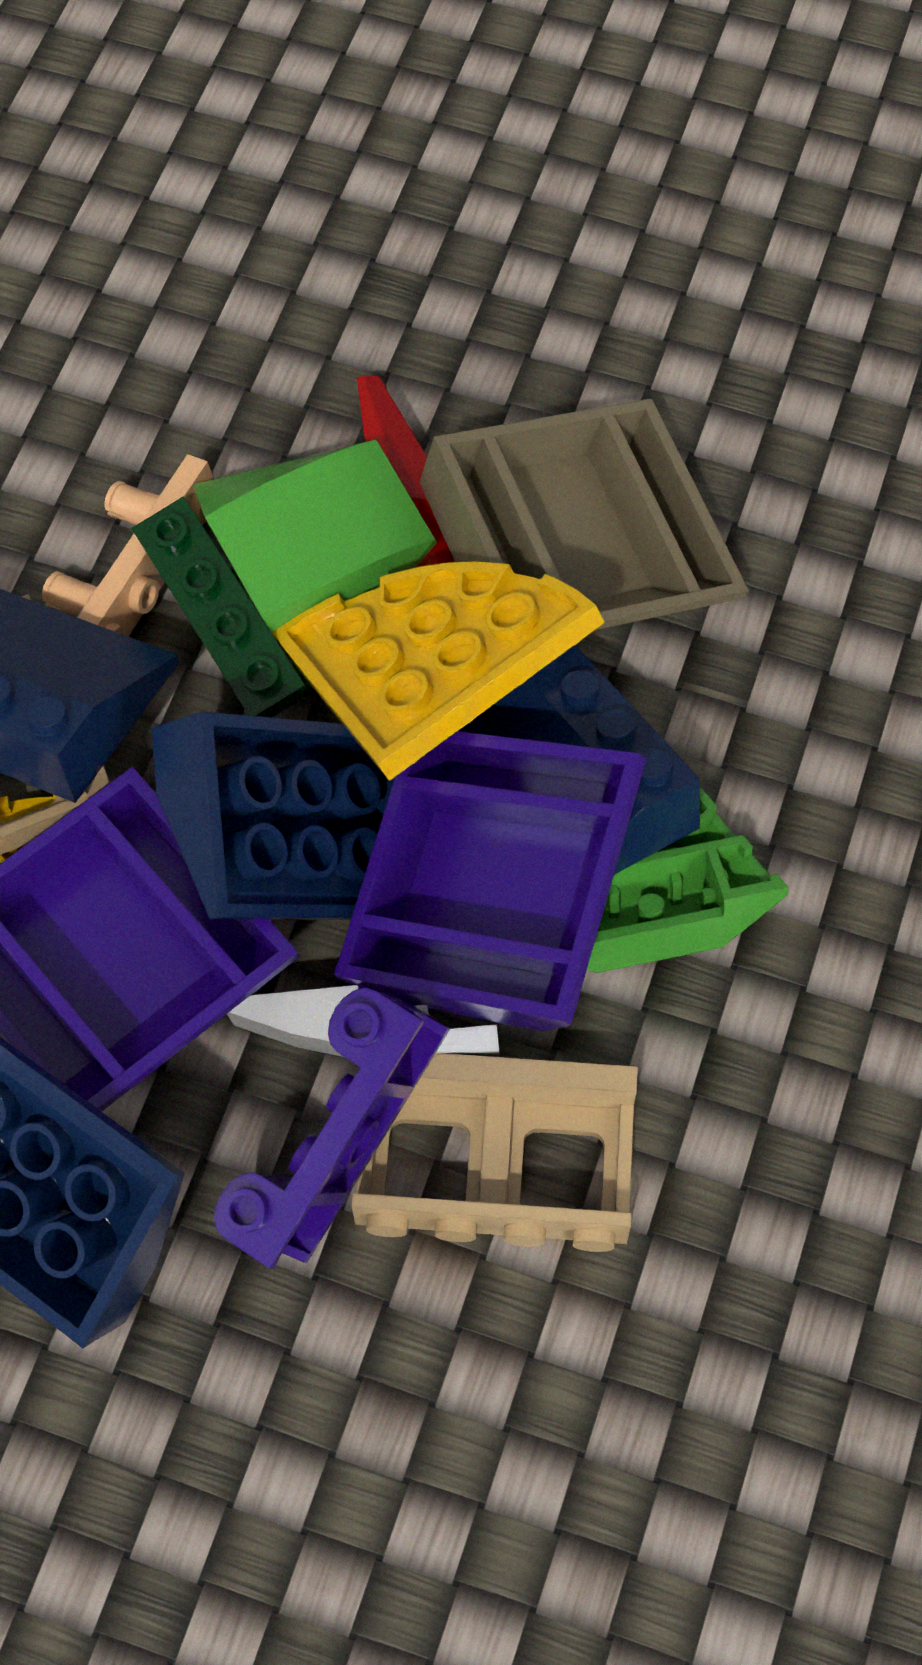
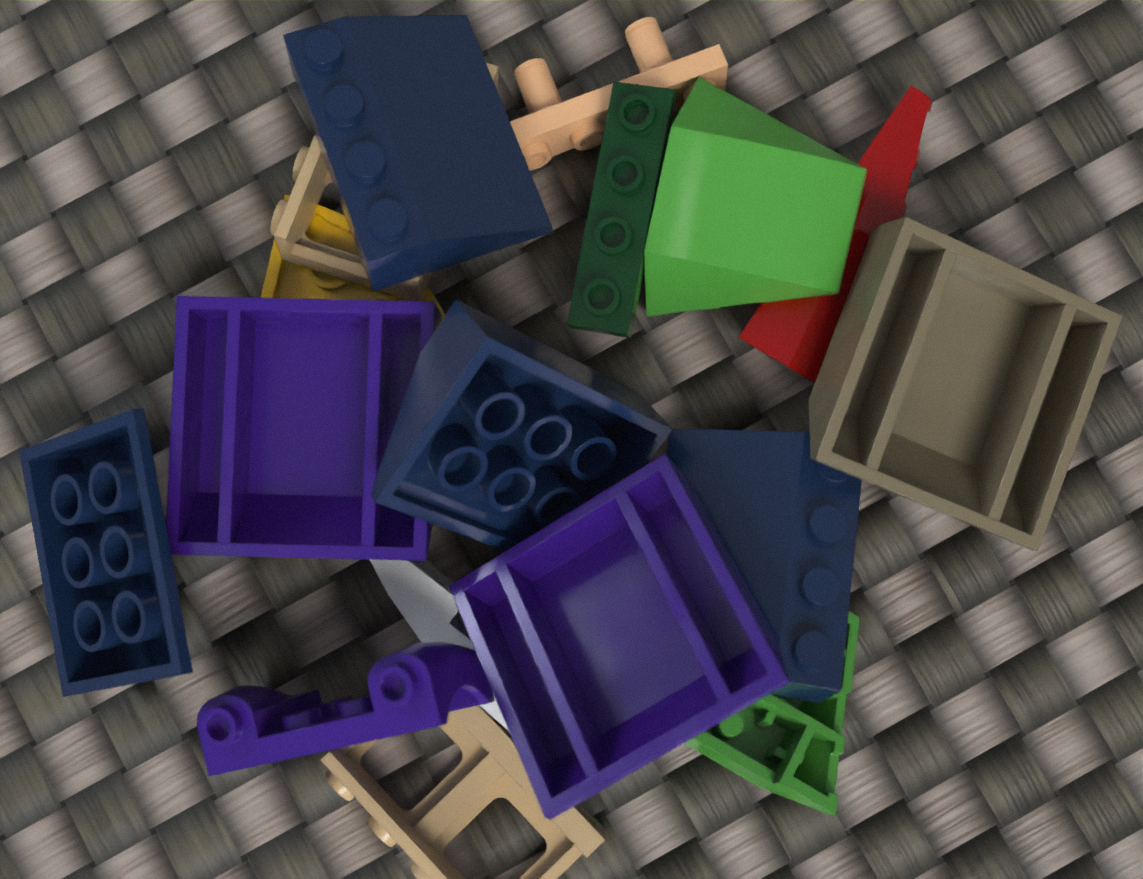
camera: 45 degrees right, 20 degrees up
yellow plate [271,561,605,781] -> none

